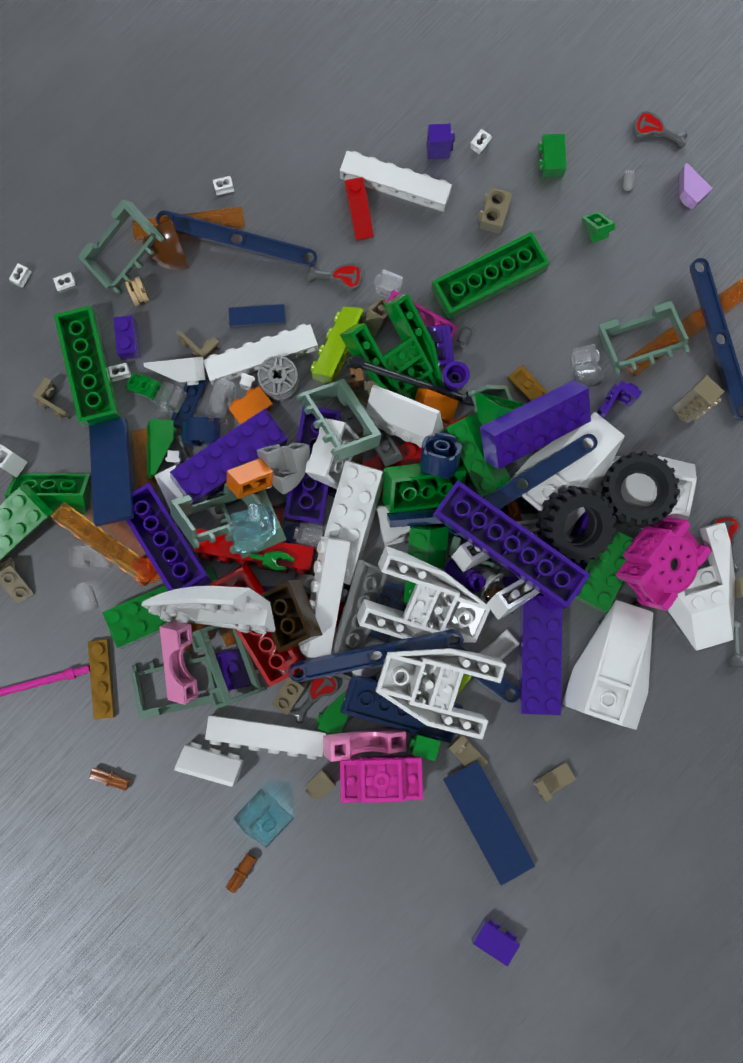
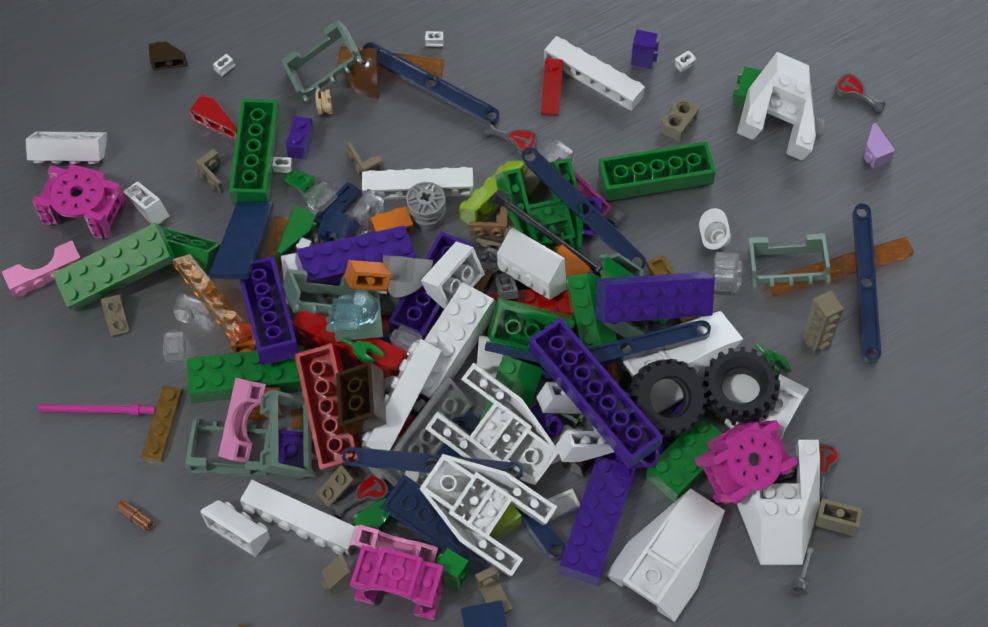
camera: 20 degrees right, 20 degrees down
white piece [53,272,77,293] -> none
white wedge [141,586,275,634] -> none
white slope [144,357,205,385] -> none
dark blue tile [229,304,286,328] -> none
clear light blue slope [234,789,294,848] -> none
white piece [239,373,257,390] -> none
sand green hinge [296,379,381,461] -> none
dark blue brick [420,433,462,479] -> none
dark purple plant [443,361,470,392] -> none
green slope [582,211,616,243] -> none
dark purple bracket [596,381,642,418] -> none
none -> red slope [190,94,237,140]
none -> dark blue beam [521,147,646,269]
none -> white piece [699,208,731,250]
none -> white wedge [737,52,816,161]
none -> green hand [755,343,792,374]

